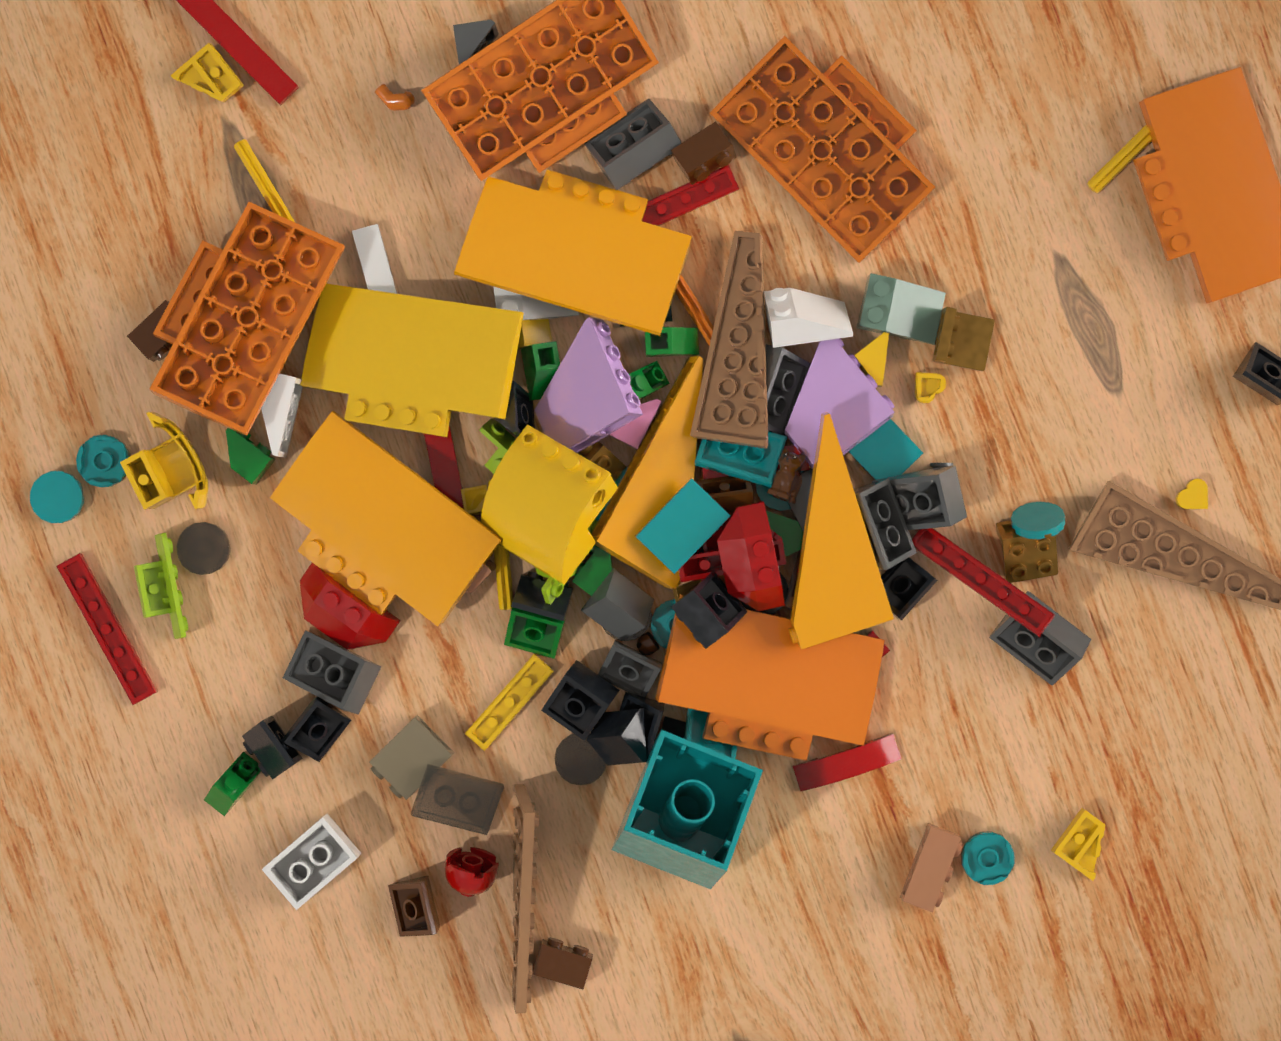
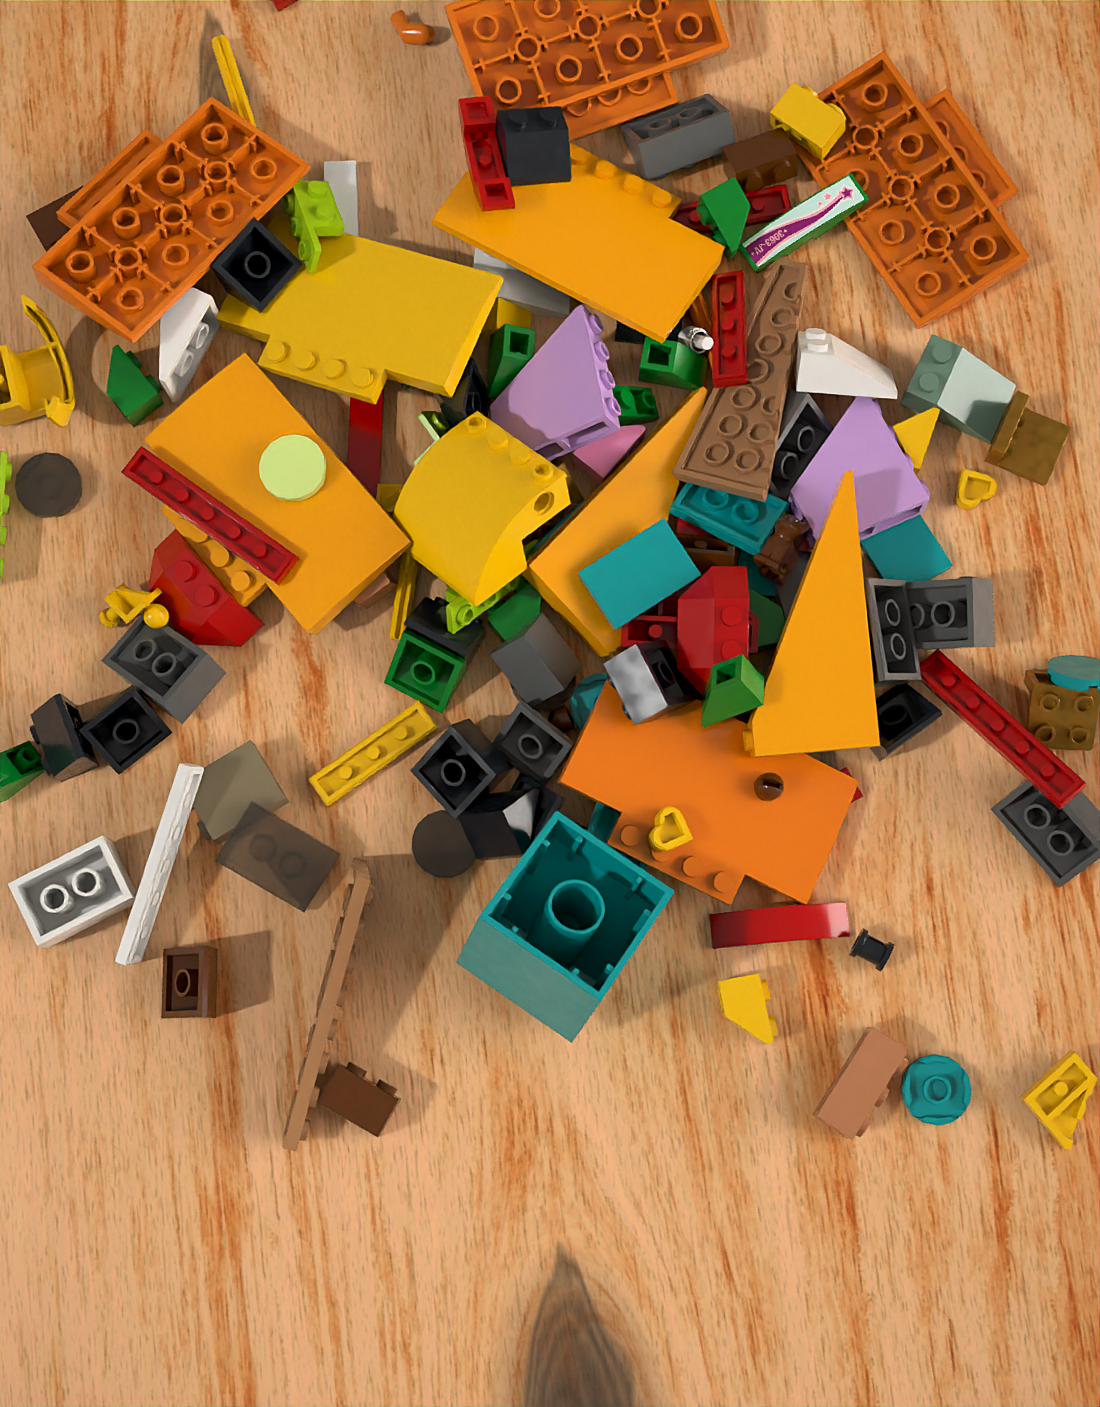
camera: 15 degrees right, 10 degrees down
red cylinder [445,847,499,897] -> none
none -> yellow piece [99,583,169,629]
none -> white tile [115,763,204,966]
none -> red tile [121,446,299,586]
none -> black slope [210,217,303,313]
none -> yellowish green tile [259,434,327,502]
none -> lime bracket [282,180,345,273]
none -> red slope [458,96,516,212]
none -> black slope [495,106,572,186]
none -> yellow tile [648,806,693,852]
none -> white cylinder [678,326,713,354]
none -> green slope [696,177,750,261]
none -> green slope [701,654,764,728]
none -> red tile [711,270,748,388]
none -> yellow slope [715,973,778,1044]
none -> slope [739,173,870,273]
none -> reddish brown hinge [754,772,784,801]
none -> yellow brick [770,82,846,160]
none -> black bush [849,928,895,972]

